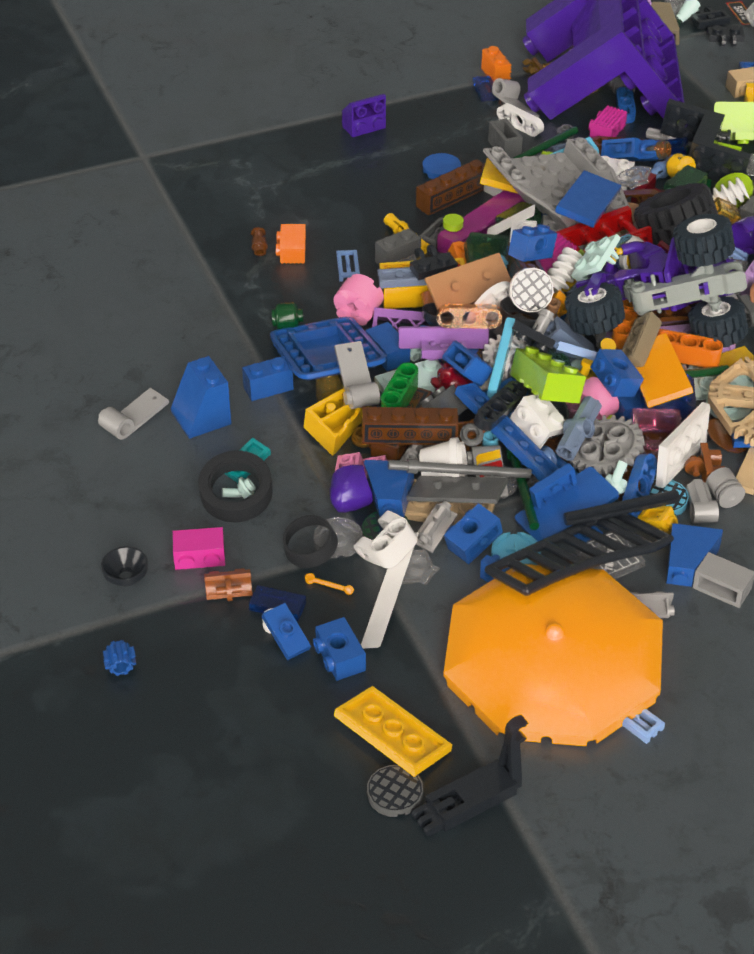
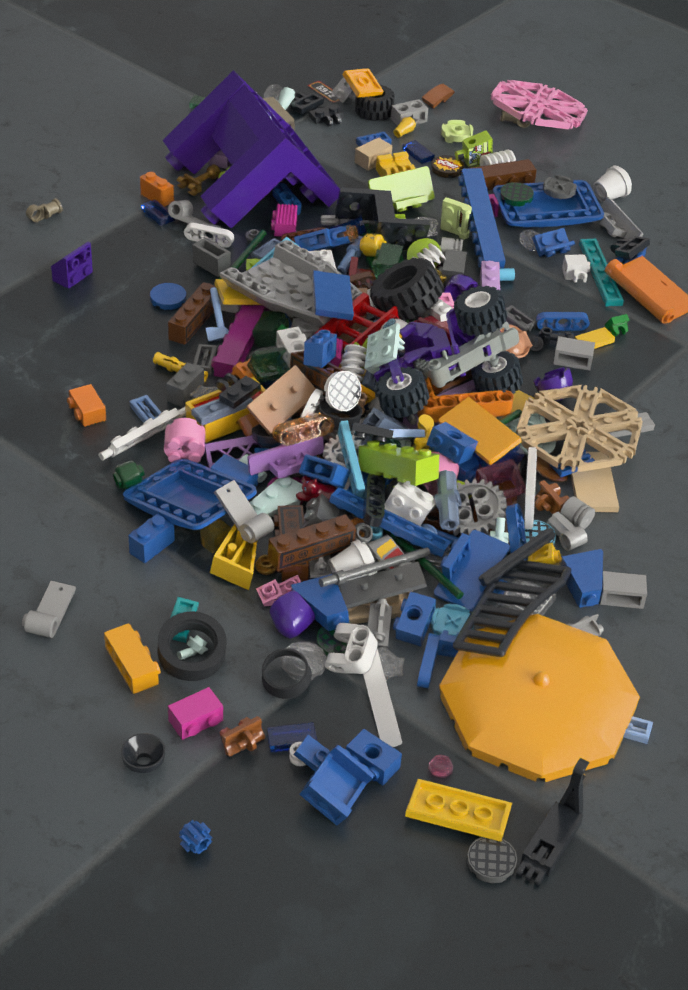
camera: 30 degrees left, 0 degrees up
blue slope [171,356,231,439] -> none
reddish brown arm [251,227,268,256] -> none
light orange hinge [305,573,354,595] -> none
green beam [381,362,418,407] -> none
lime tile [443,214,464,232] -> none
white sticker [486,204,535,240] -> none
light grey pin [532,308,555,334] -> none
clear animal [617,166,652,189] -> none
dark tan slope [622,311,662,367] -> none
none -> dark tan connector [26,198,63,222]
none -> white plate [99,407,186,461]
none -> light orange brick [104,623,161,694]
none -> light blue piece [205,287,229,342]
none -> blue panel [299,745,375,825]
none -> blue beam [417,633,440,689]
none -> clear pink plate [429,755,453,778]

